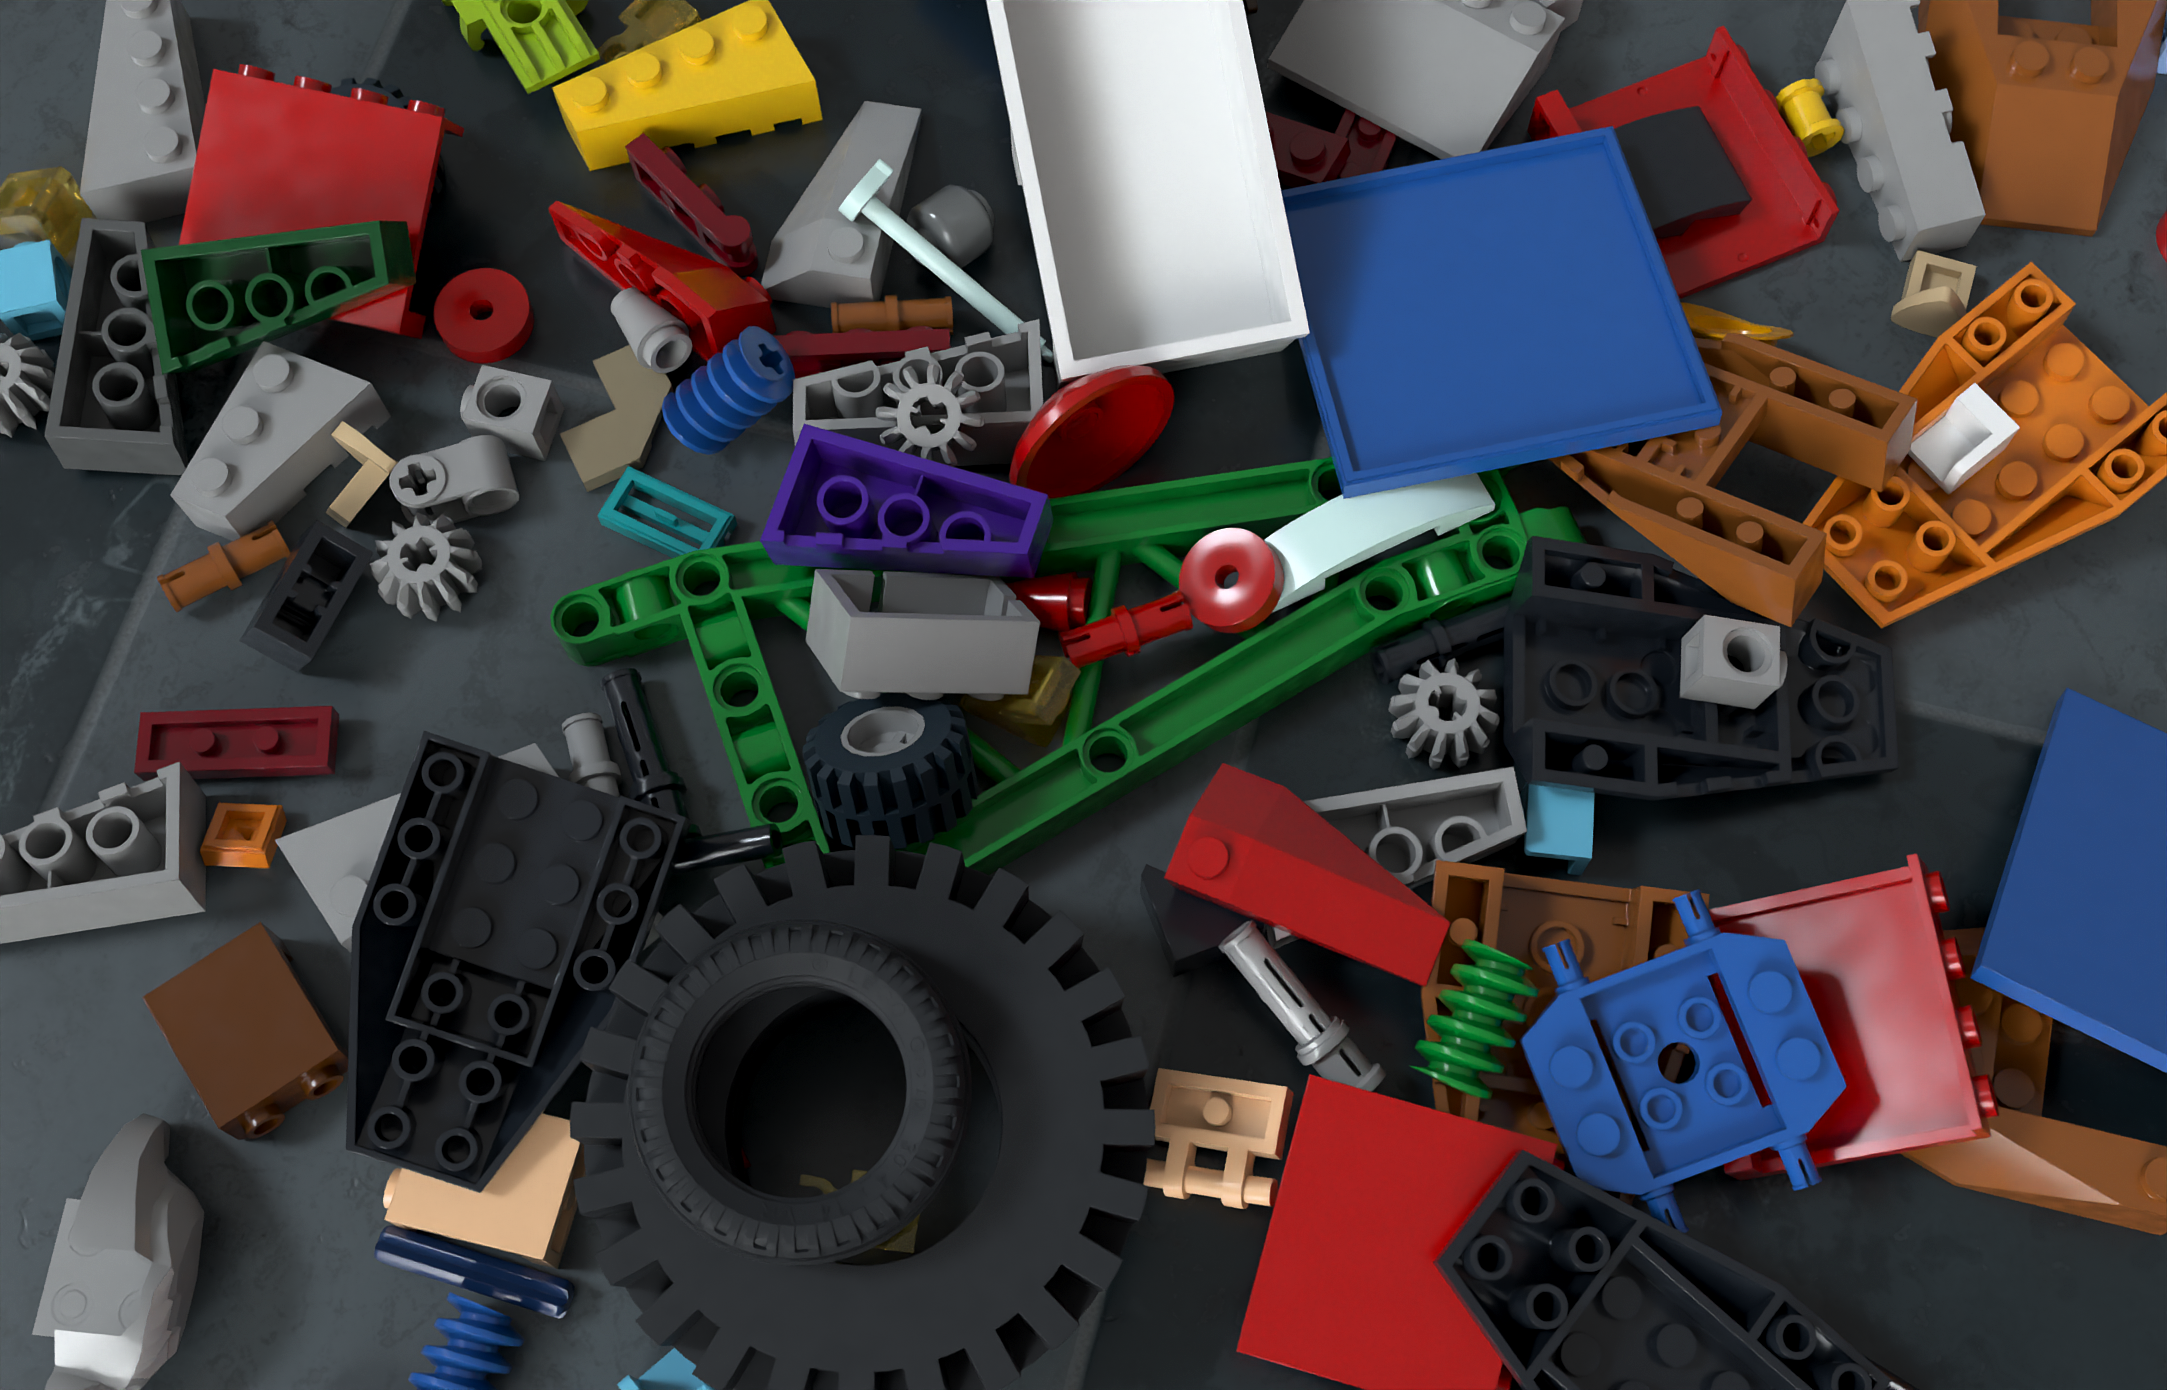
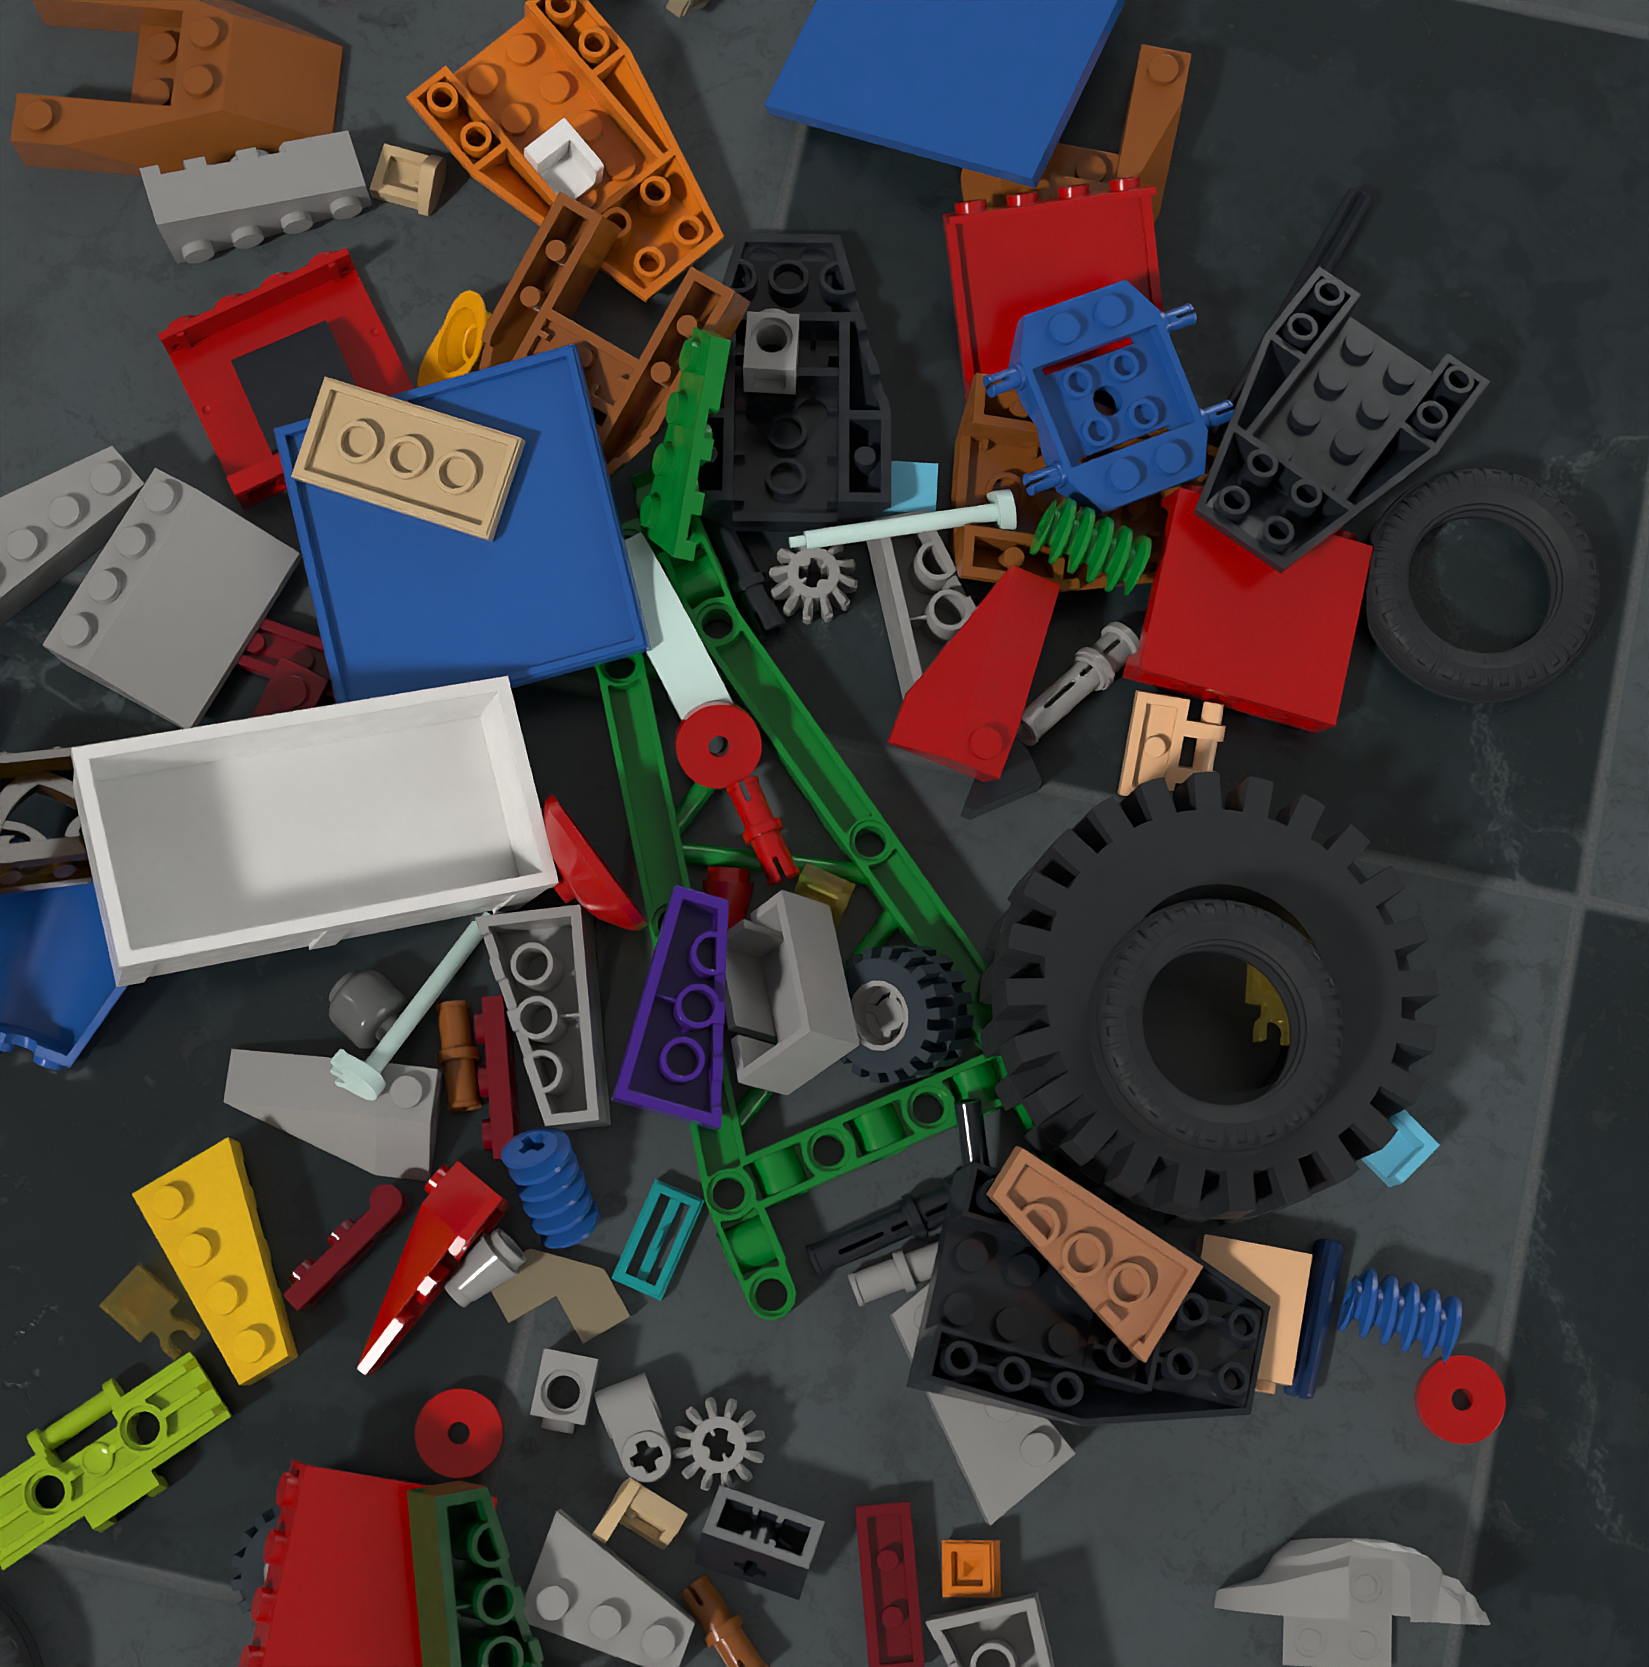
camera: 100 degrees left, 10 degrees up
reddish brown panel [142,922,348,1140] -> none
light grey gear [876,362,985,467] -> none
yellow bush [1775,78,1844,157] -> none
none -> tan tile [291,377,526,542]
none -> green wing [639,327,731,562]
none -> light aqua piece [789,489,1017,549]
none -> nougat wing [987,1146,1203,1362]

